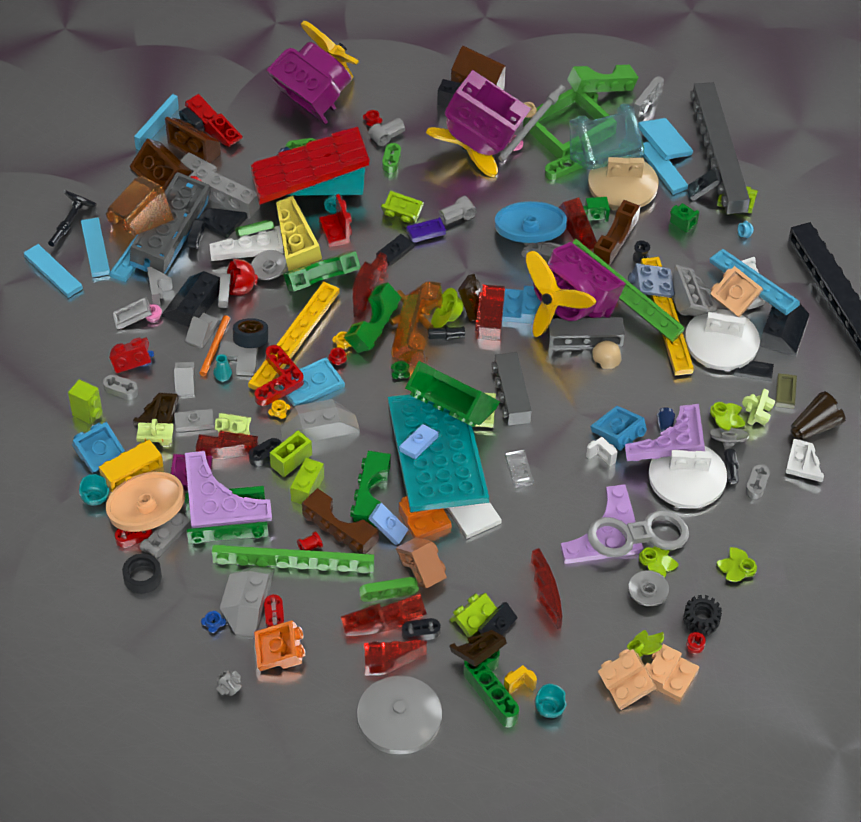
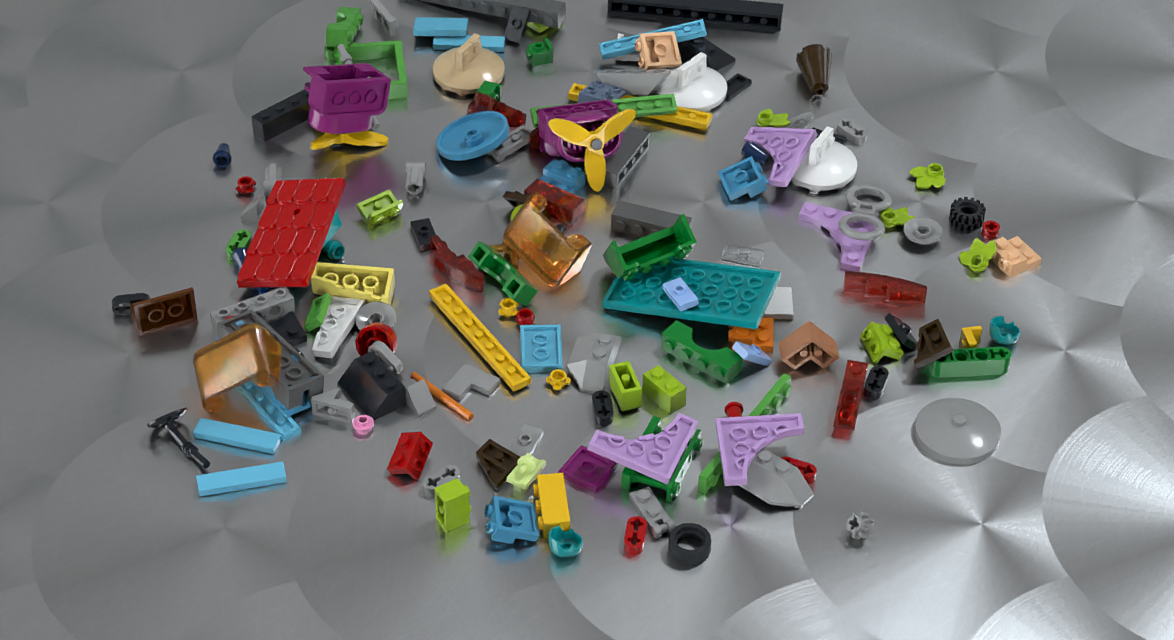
camera: 60 degrees left, 10 degrees down
light nougat dish [106,472,185,532] -> none
light grey plate [113,297,152,329] -> none
reddish brown slope [129,138,192,197] -> none
medium azure tile [134,94,179,150] -> none
light grey slope [174,362,195,397] -> none
light grey plate [180,152,217,174] -> none
red slope [185,94,243,147] -> none
clear red slope [196,431,259,459] -> none
blue plate [201,611,226,633] -> none
teal cone [213,354,232,381] -> none
yellowish green hips [215,413,251,437] -> none
black wheel [233,318,268,348] -> none
orange plate [254,620,305,671] -> none
red beam [255,345,304,406] -> none
magenta brick [267,21,360,124] -> none
green arch [283,251,361,291] -> none
reddish brown arch [302,488,379,554] -> none
red bracket [319,194,352,247] -> none
bright green beam [359,577,419,602] -> none
clear red slope [364,640,427,675] -> none
green plate [391,361,410,379] -> none
dark purple plate [406,218,446,243] -> none
reddish brown slope [451,46,506,90] -> none
bright green beam [545,150,590,180] -> none
clear light blue windscreen [570,104,644,169] -> none
white bracket [586,437,618,466] -> none
tan hair [592,340,622,369] -> none
reddish brown arch [593,200,640,266] -> none
light nougat plate [598,649,657,710] -> none
black bush [633,240,651,264] -> none
medium azure plate [738,221,754,238] -> none
yellowish green hips [742,388,775,425] -> none
olive tile [775,373,797,409] -> none
white wing [785,439,824,482] -> none
none -> dark blue cone [213,143,232,167]
none -> lavender plate [715,413,804,486]

